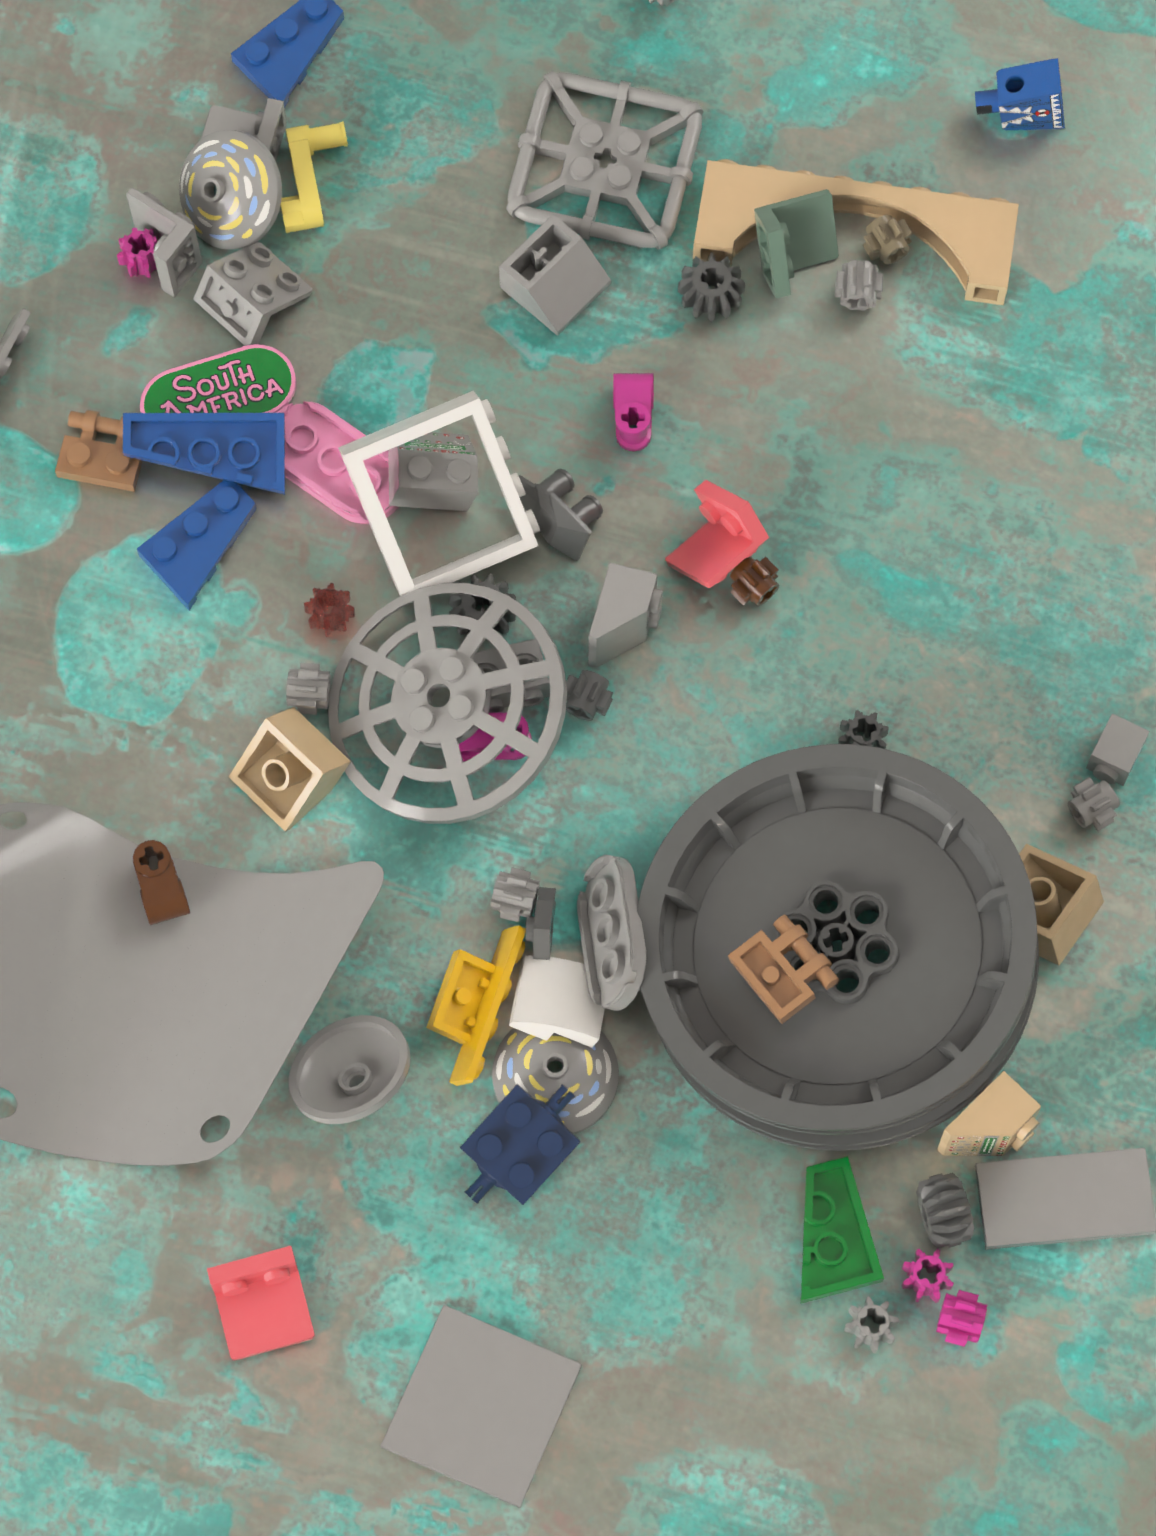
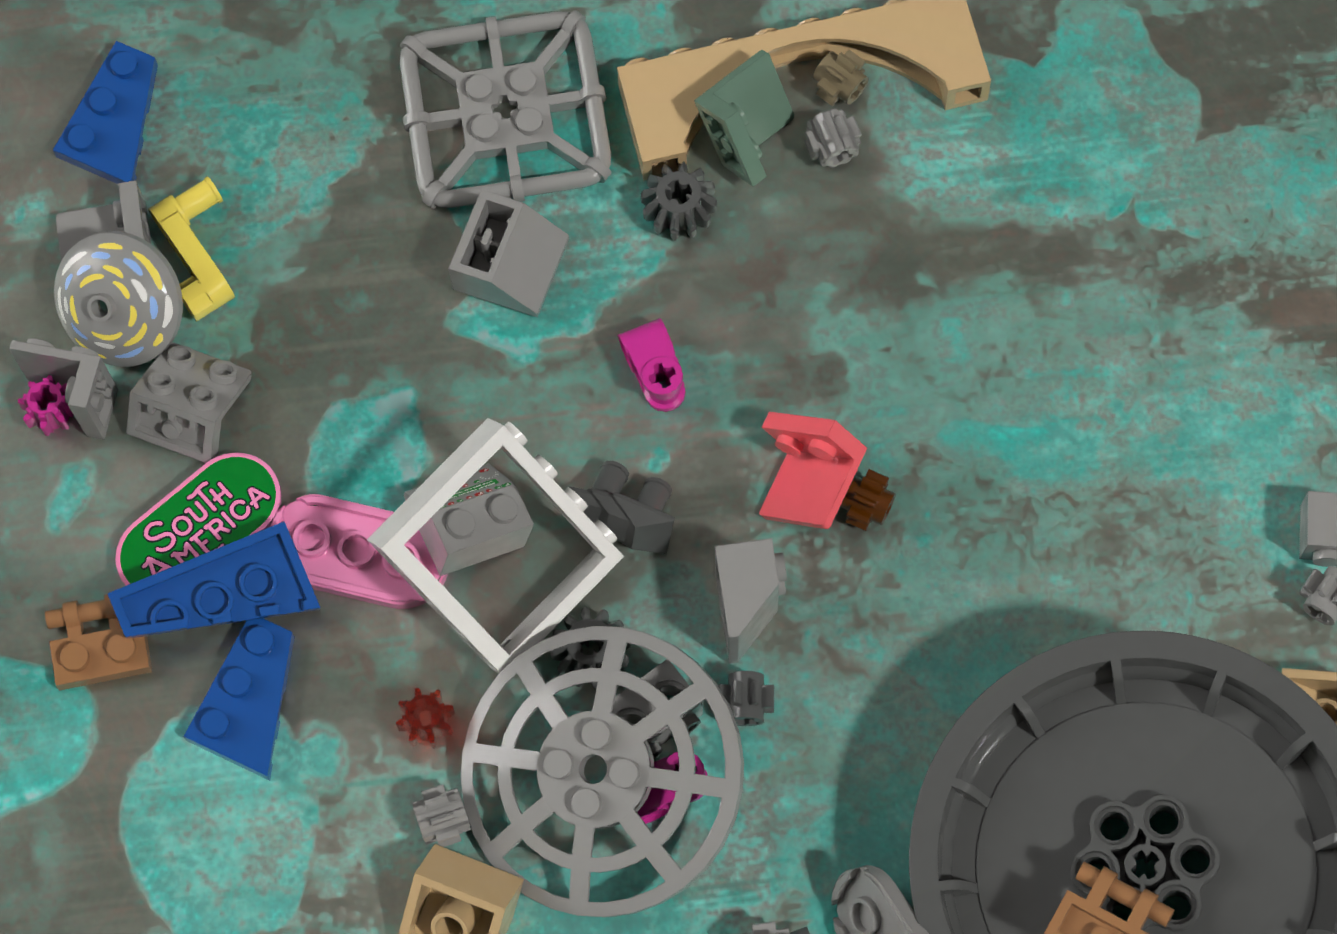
camera: 20 degrees left, 0 degrees up
dark grey gear [838,710,889,749] -> none

